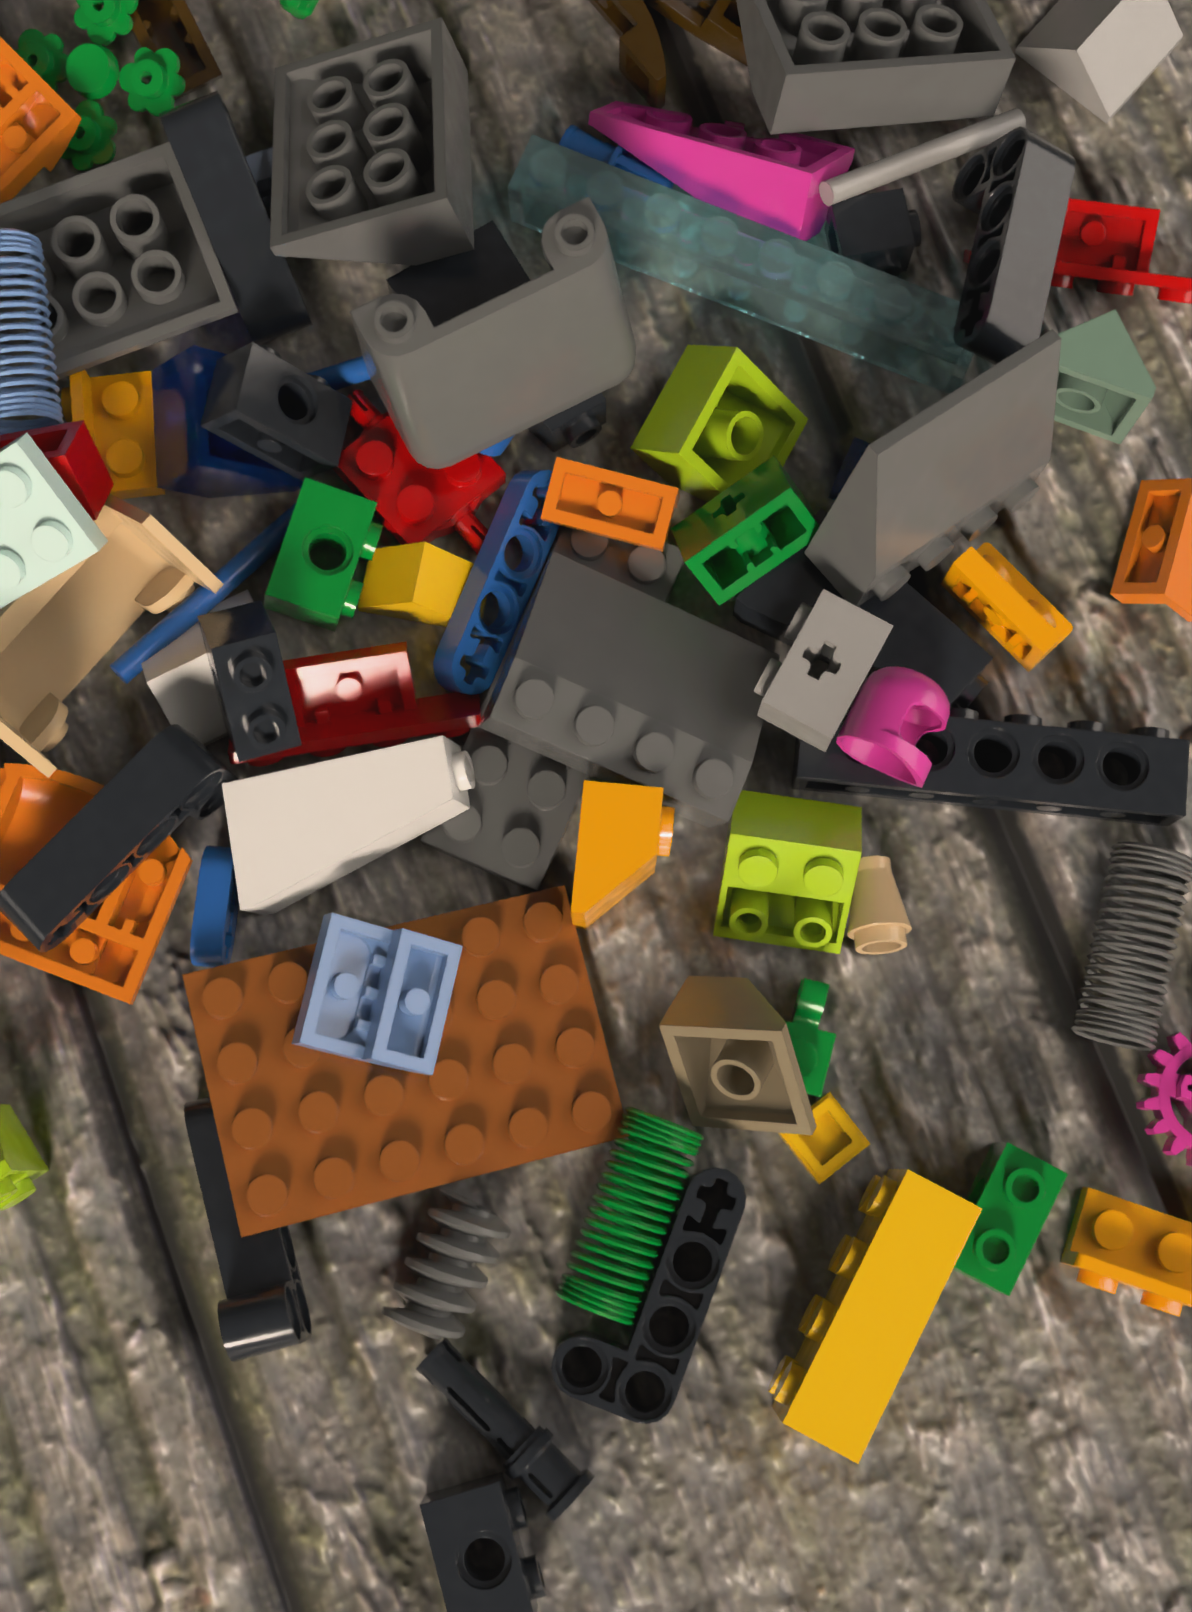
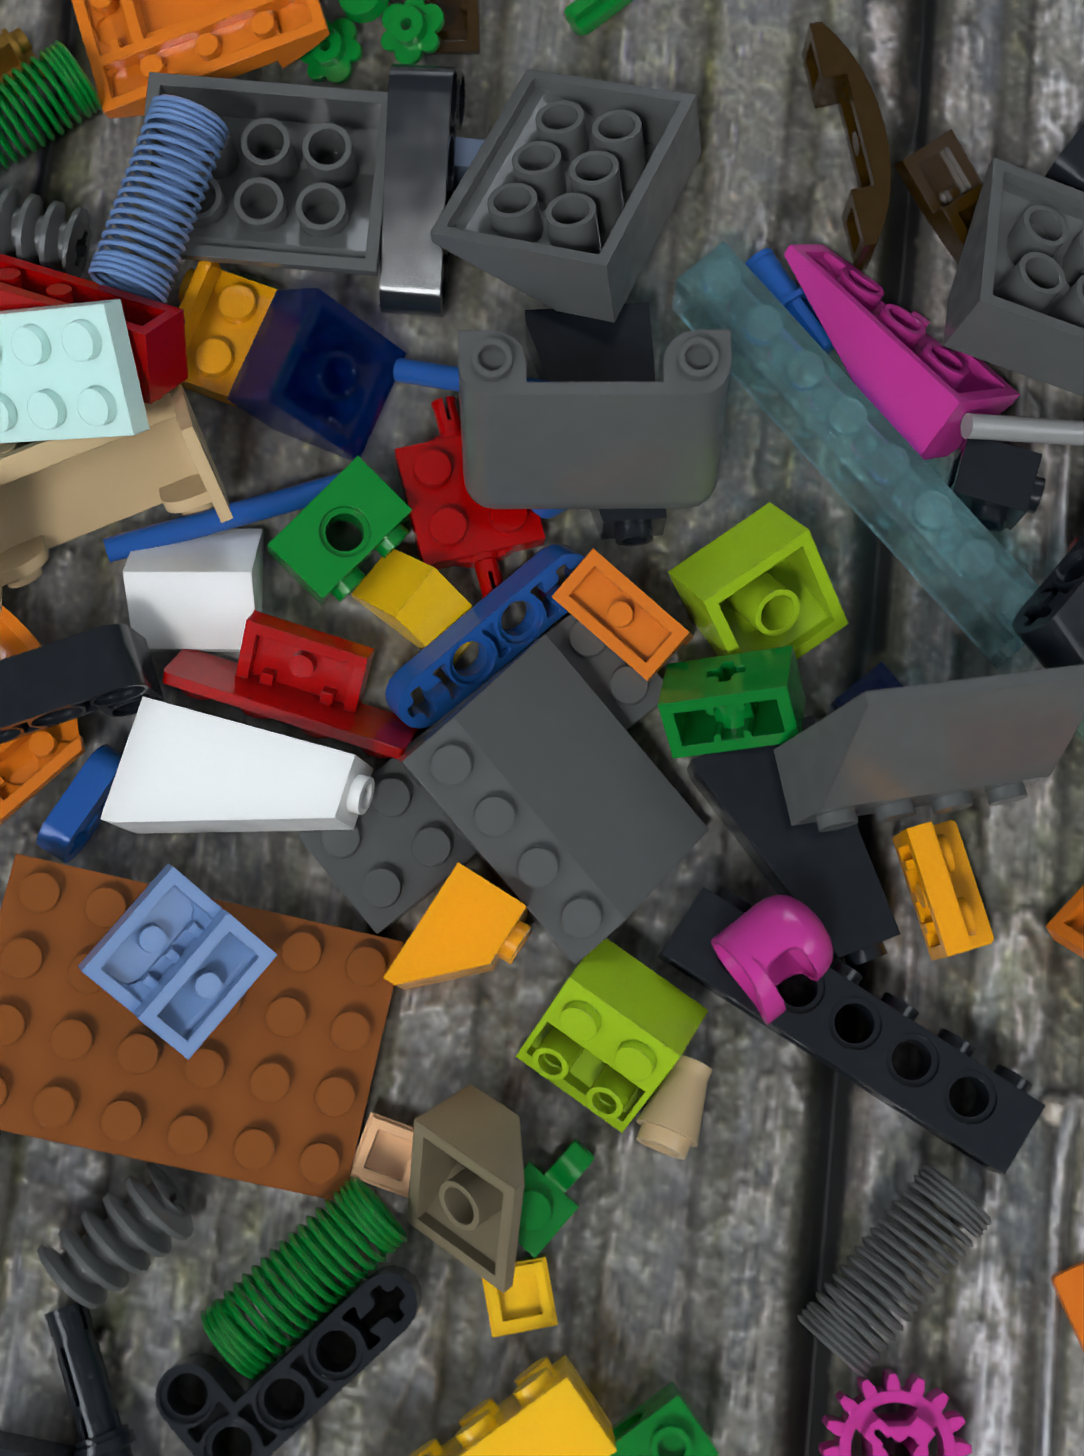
camera: 25 degrees right, 0 degrees up
black brick [197,600,302,762] -> none
black brick [200,342,353,481] -> none
light grey brick [754,589,893,752] -> none
none -> light nougat tile [350,1111,414,1198]

